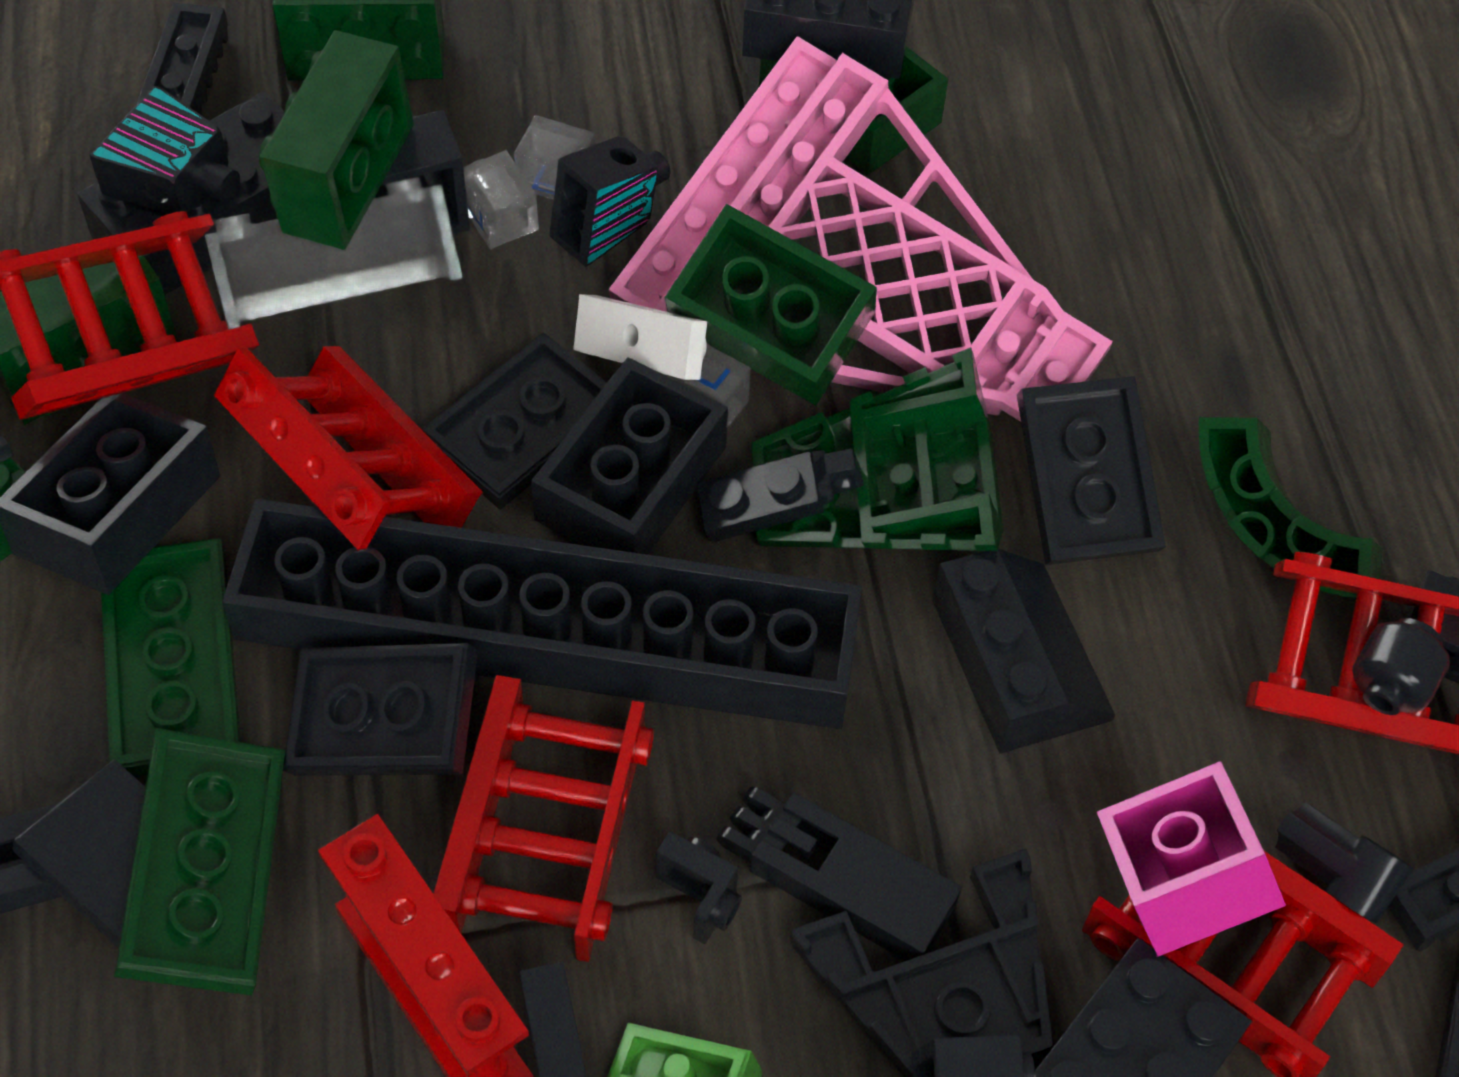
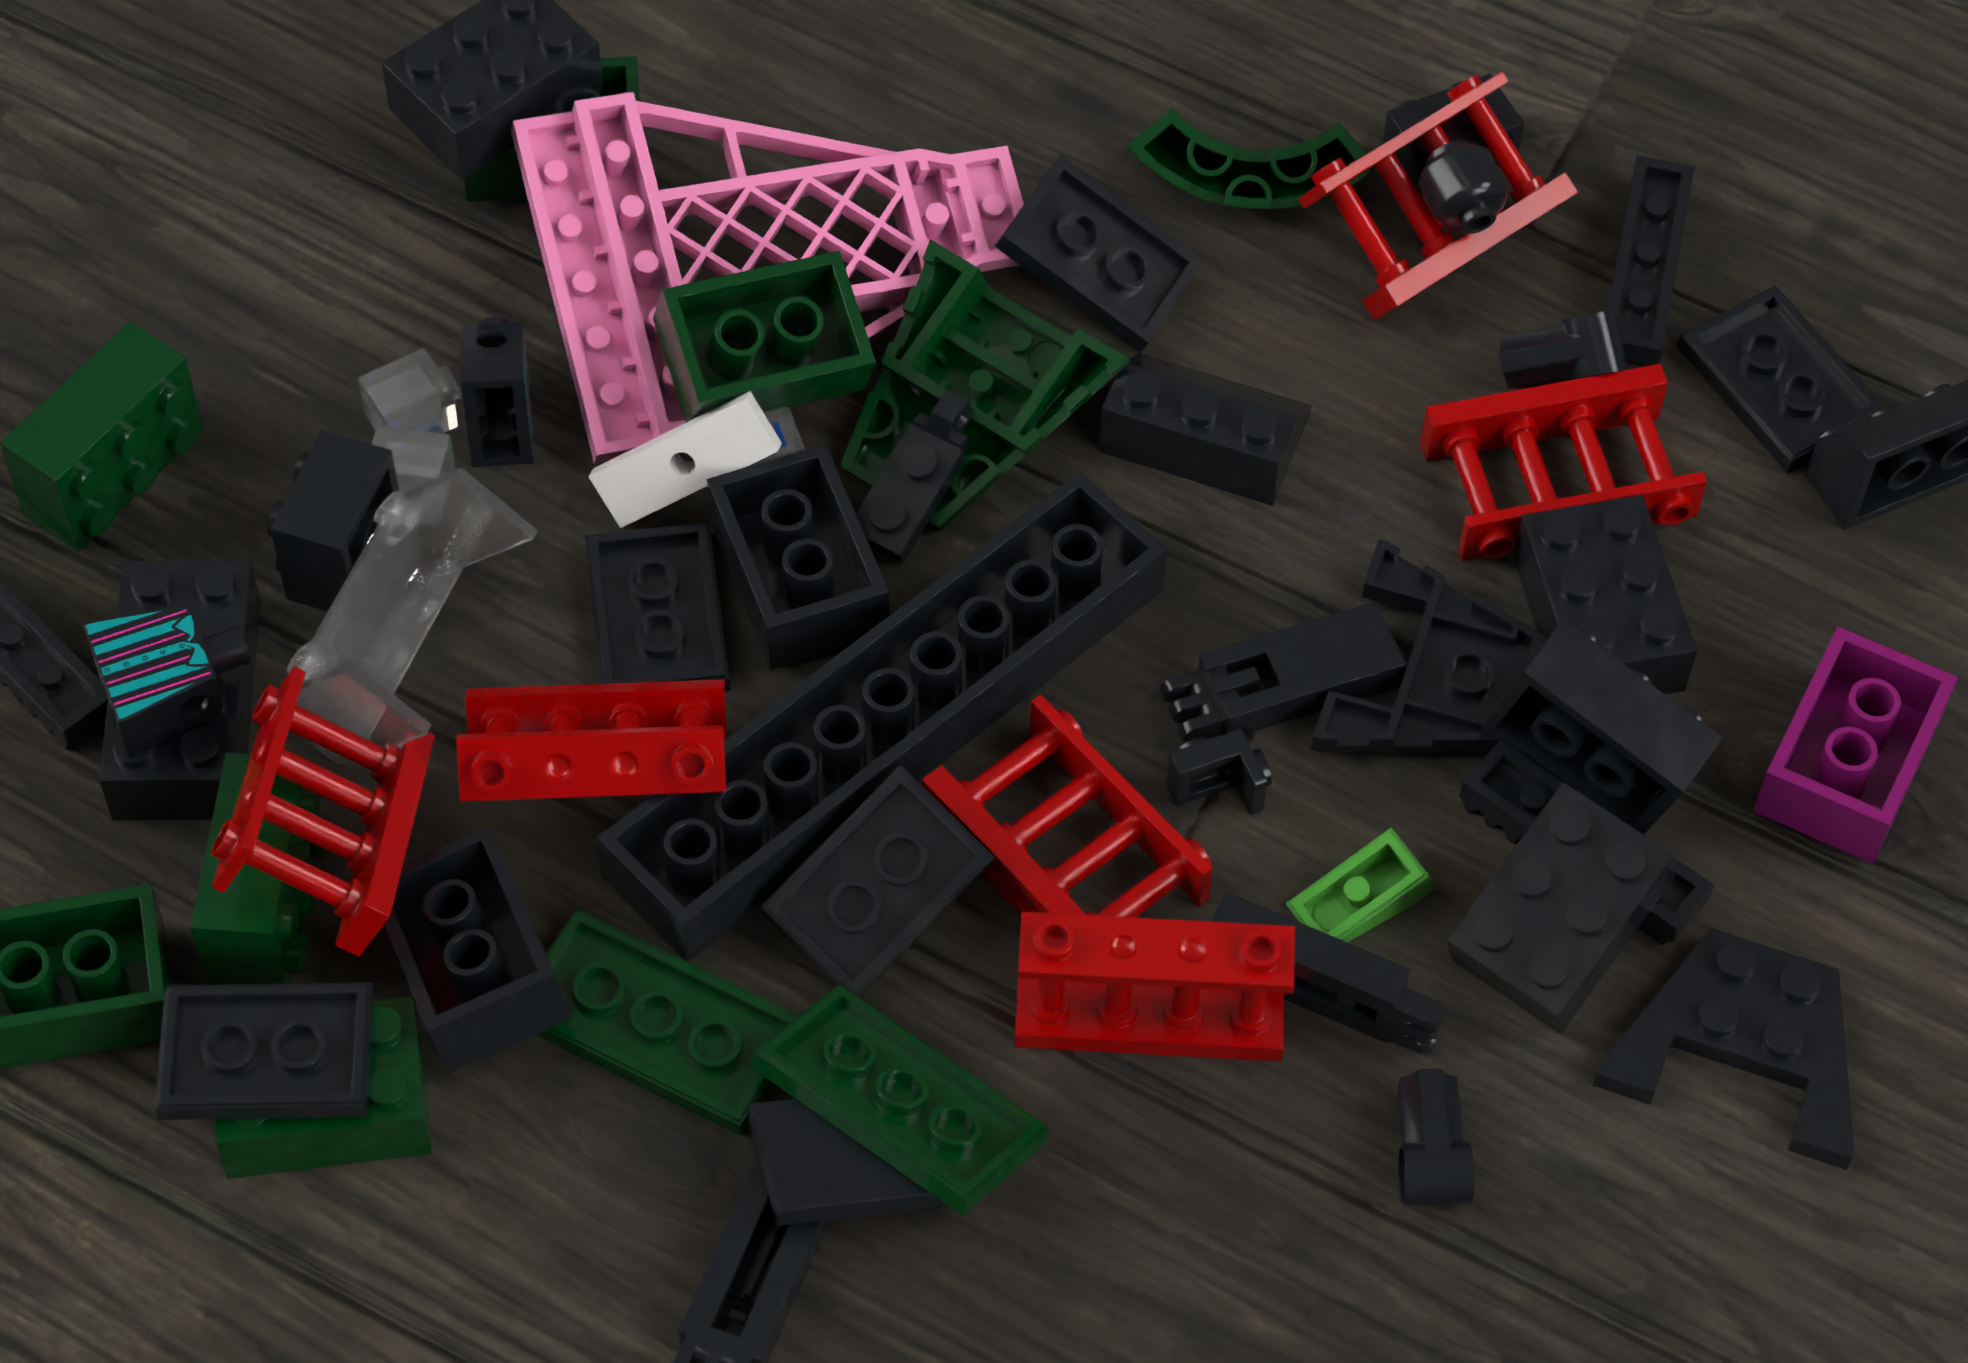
camera: 50 degrees left, 0 degrees up
dark green brick [259,30,414,250] -> none
dark pink brick [1097,761,1286,957] -> none

